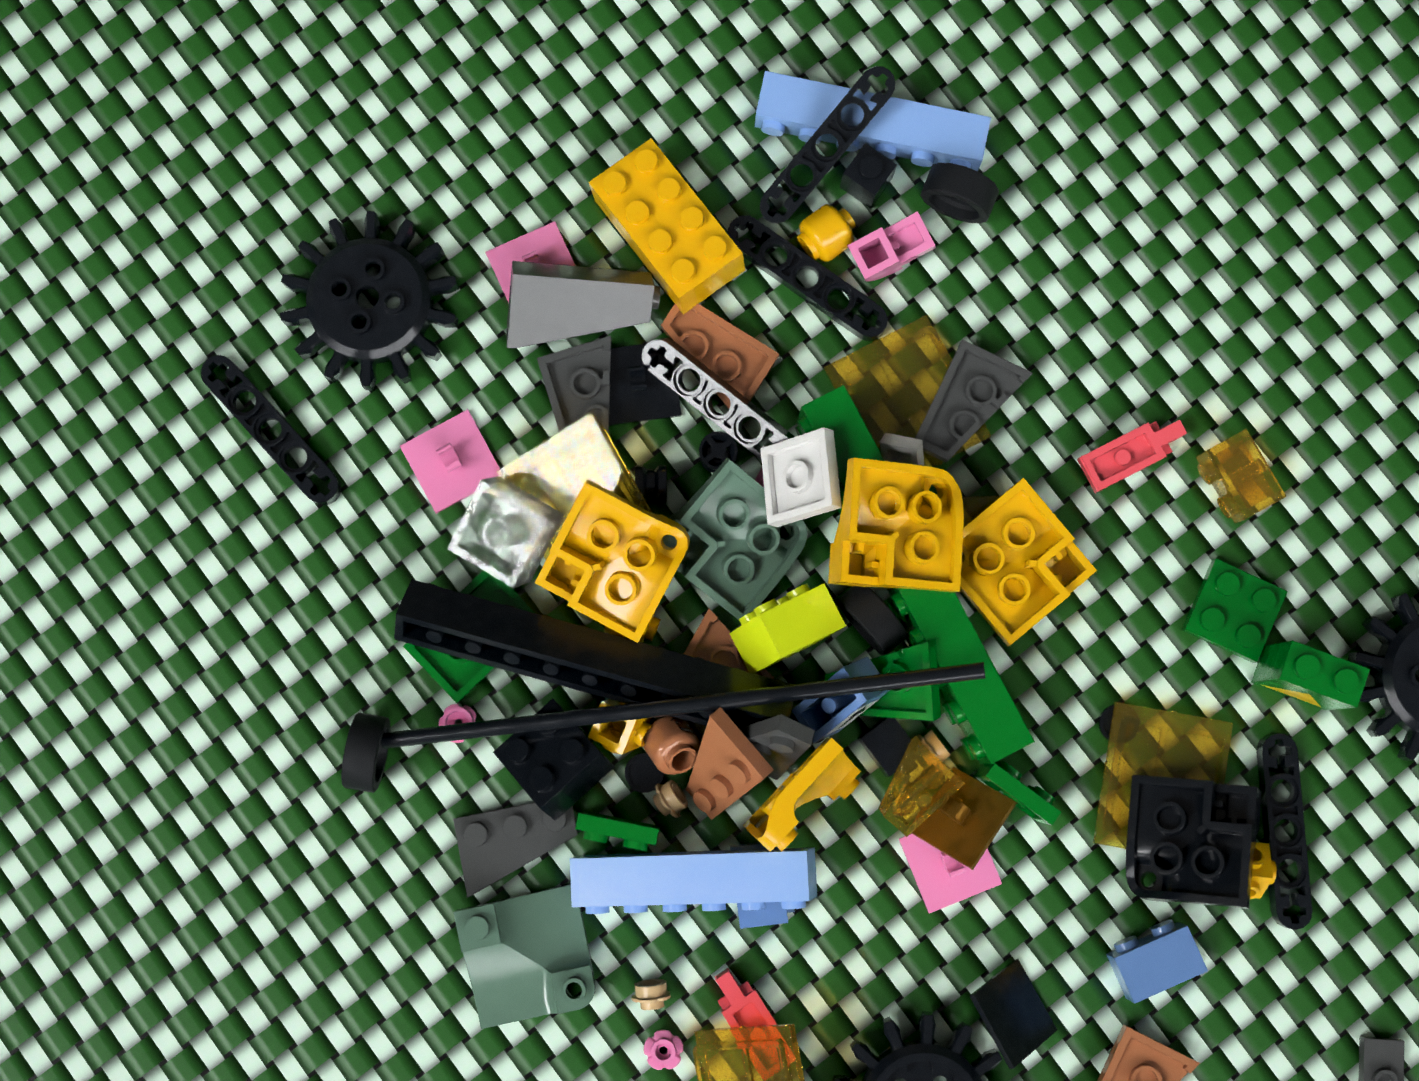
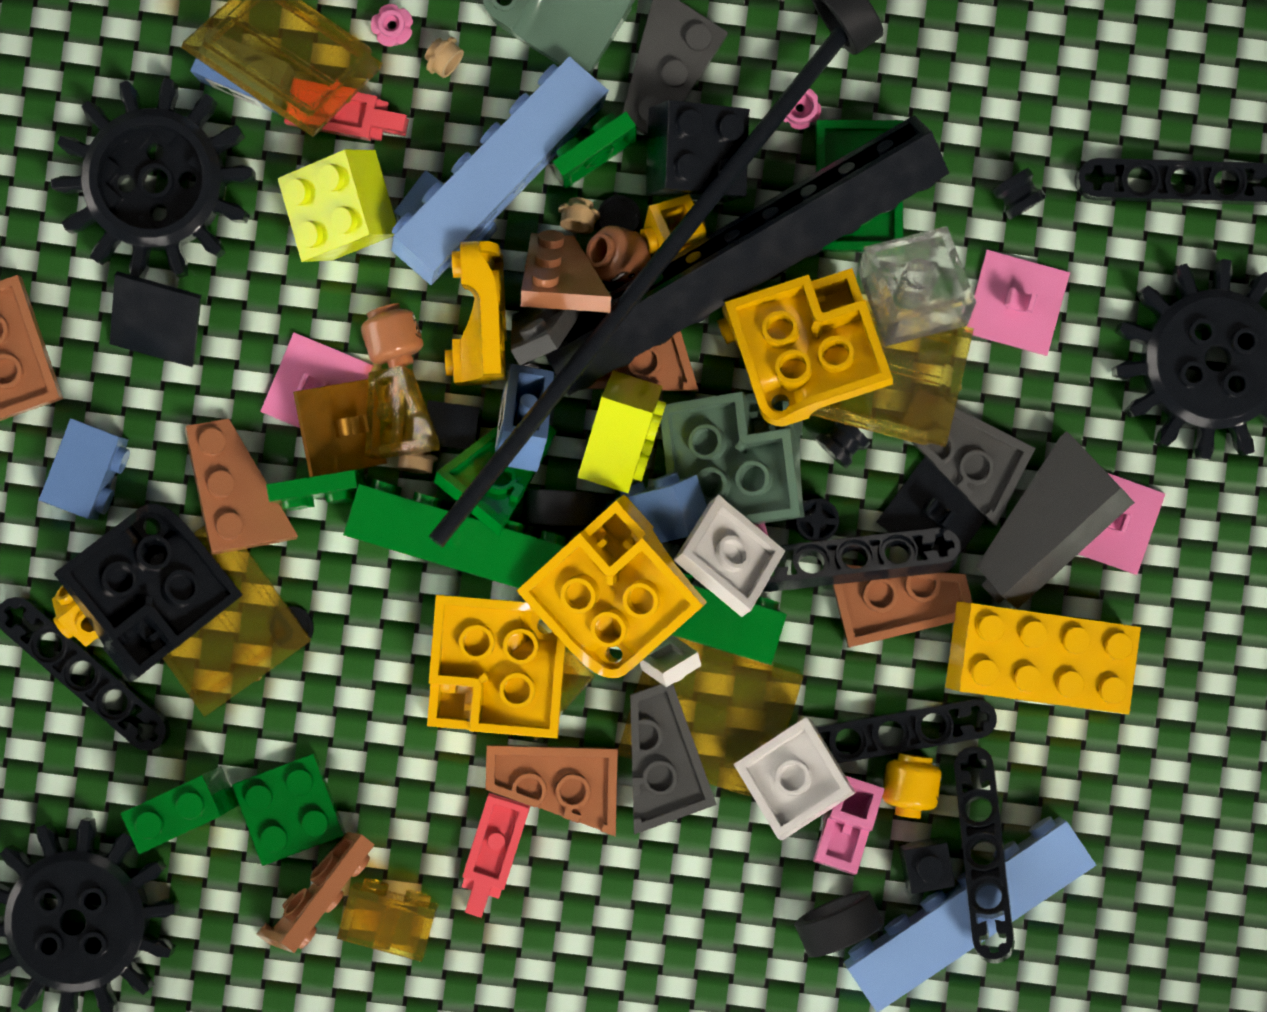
camera: 140 degrees right, 5 degrees up
none -> nougat wing [185,419,298,555]
none -> nougat wing [256,832,374,953]
none -> neon yellow brick [277,149,397,262]
none -> nougat head [361,303,423,370]
none -> nougat wing [486,745,618,837]
none -> medium blue brick [605,472,707,543]
none -> white plate [734,717,856,841]
none -> black wheel [992,168,1047,220]

